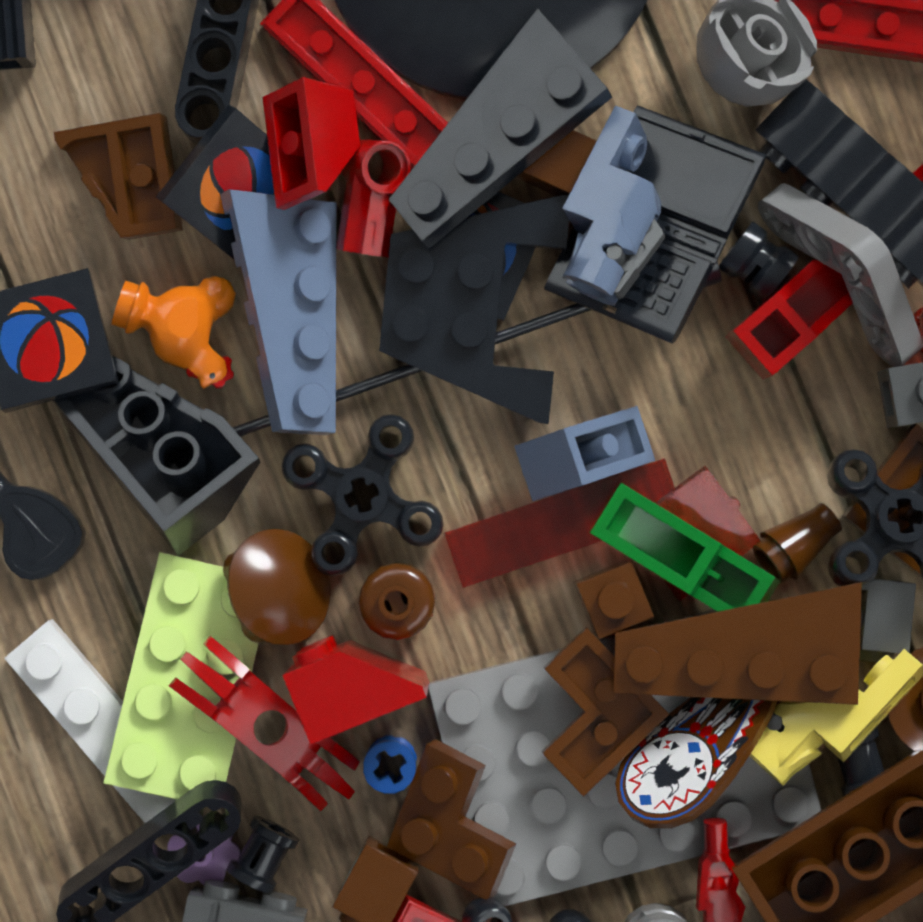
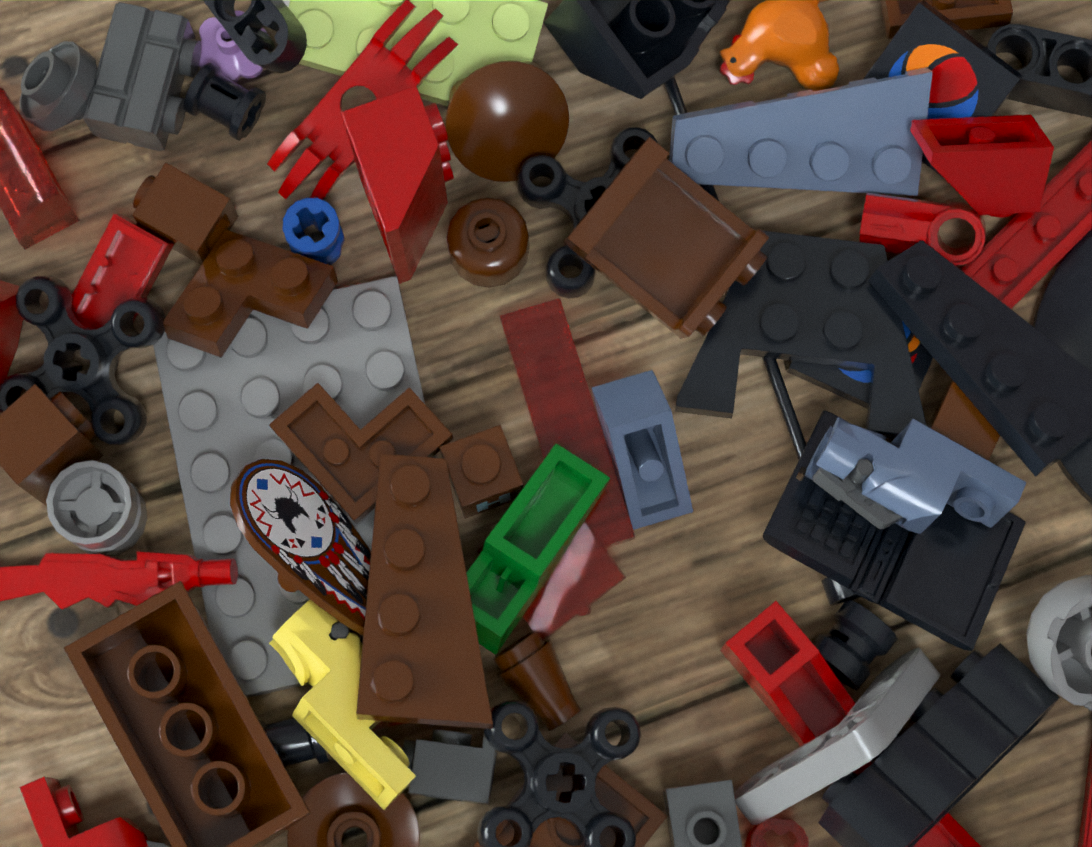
camera: 90 degrees right, 10 degrees down
none -> reddish brown panel [563,137,770,339]

